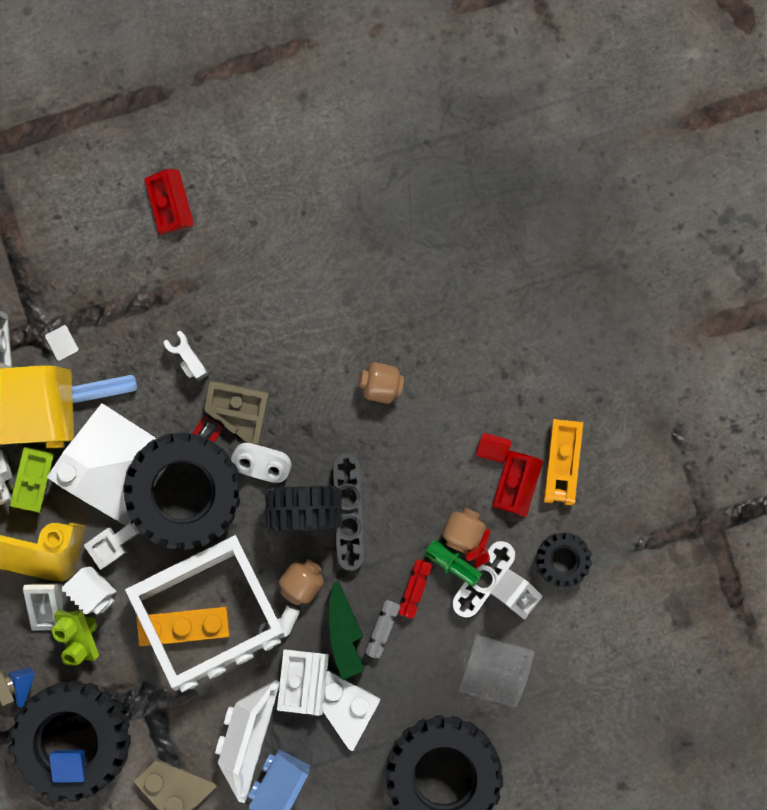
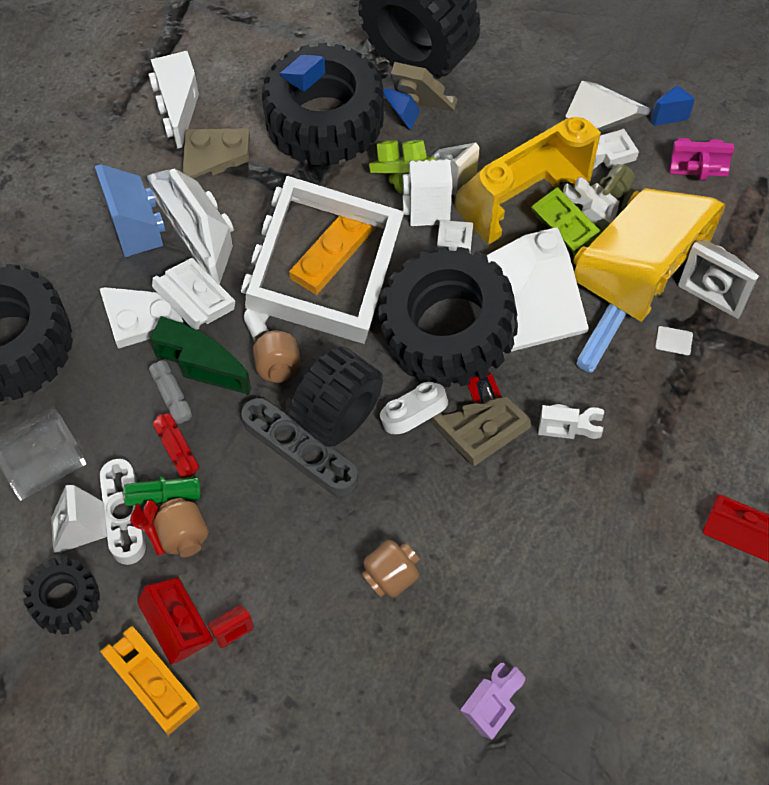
camera: 135 degrees right, 25 degrees down
none -> lavender plate [460,663,526,740]

